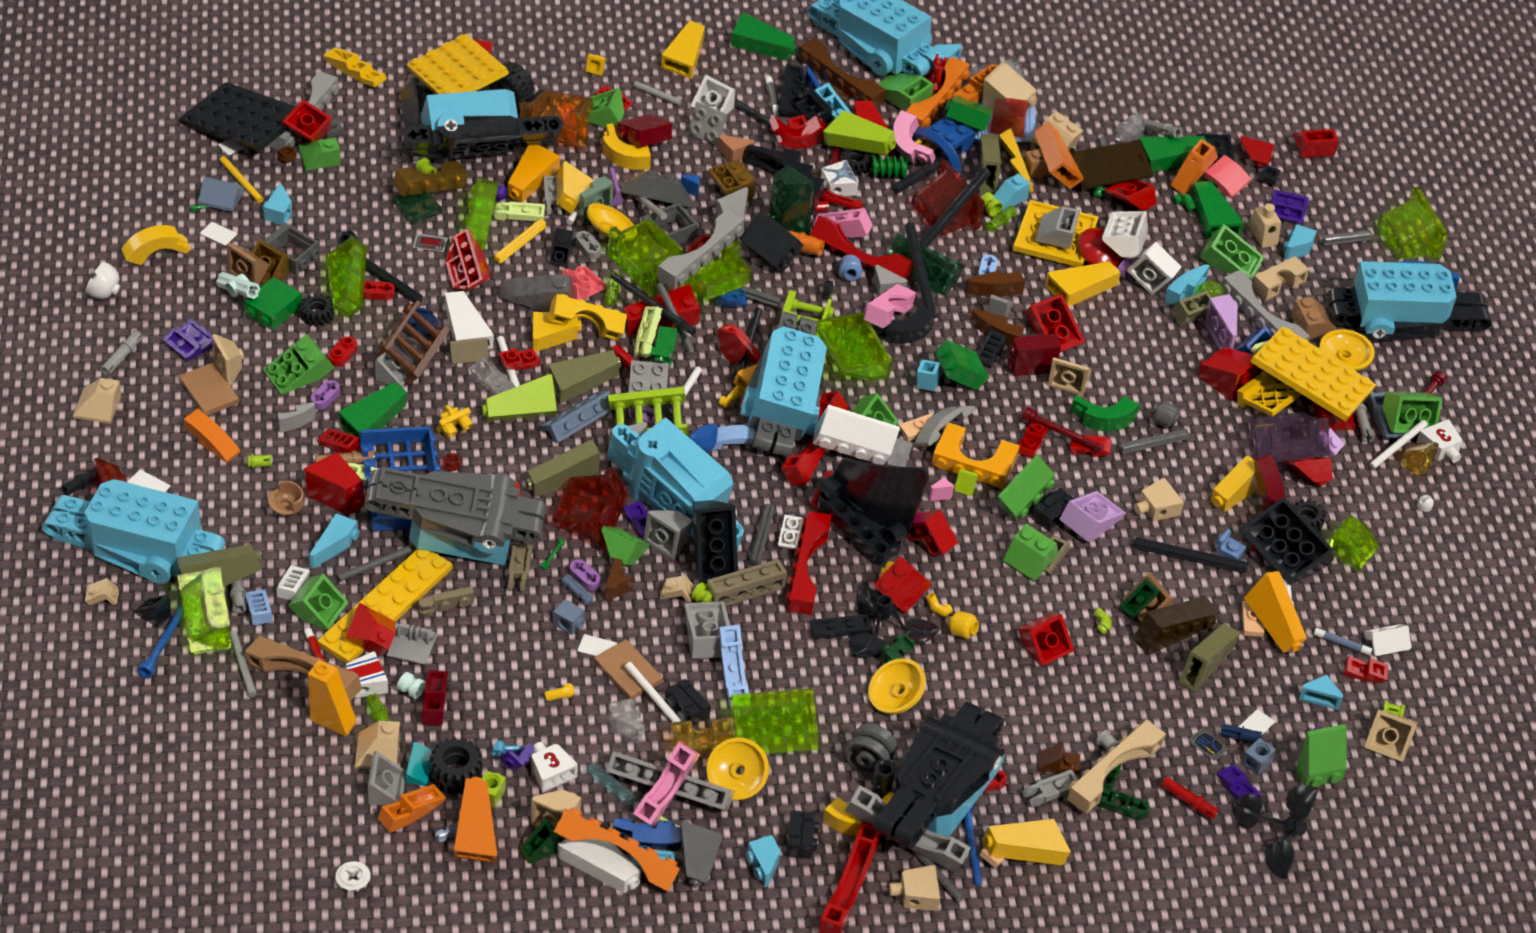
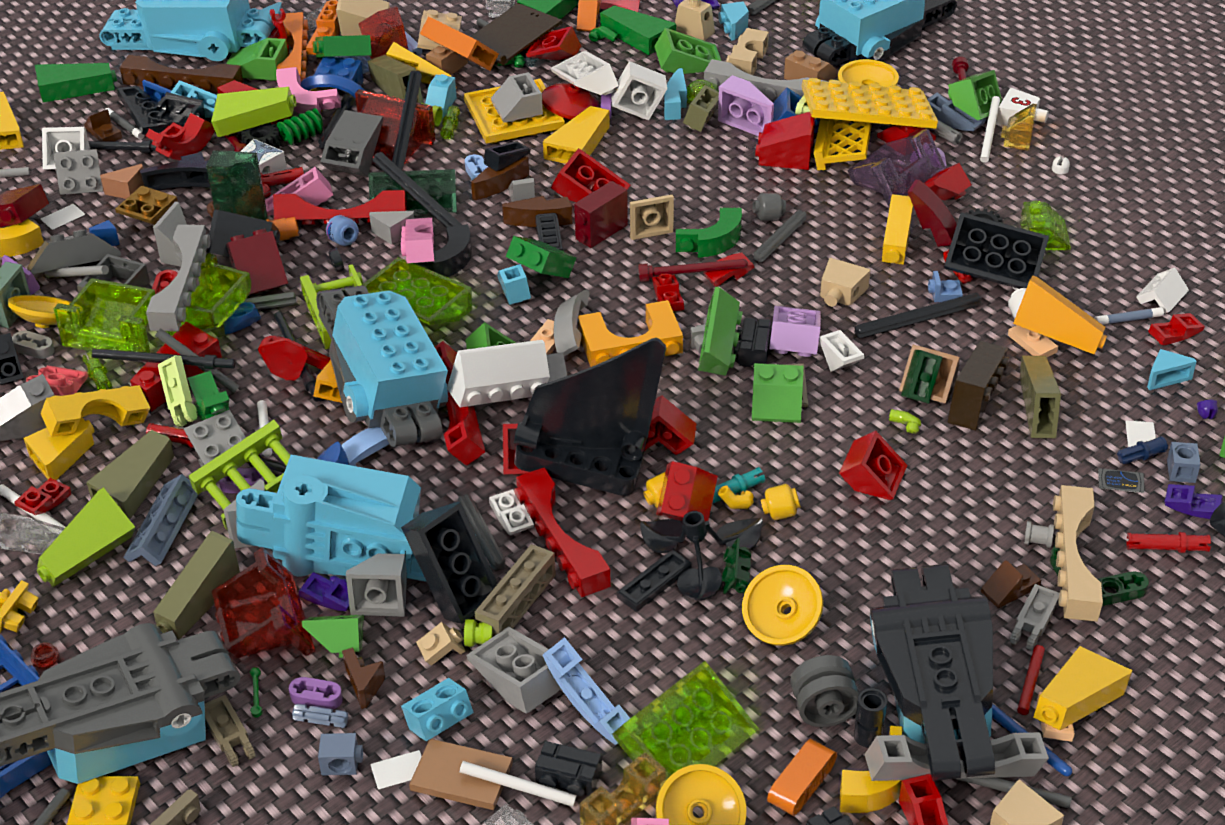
camera: 30 degrees left, 5 degrees down
yellow arm [718,386,742,408] -> none
none -> white sticker [41,204,85,230]
none -> reddish brown slope [84,109,122,142]
none -> dark red brick [226,229,288,297]
none -> dark grey slope [320,110,384,177]
none -> medium azure brick [401,678,474,741]
none -> black slope [484,141,531,171]
none -> teal pin [712,467,765,504]
none -> orange beam [767,738,837,816]
none -> white slope [819,330,864,372]
none -> red bar [1017,645,1045,715]

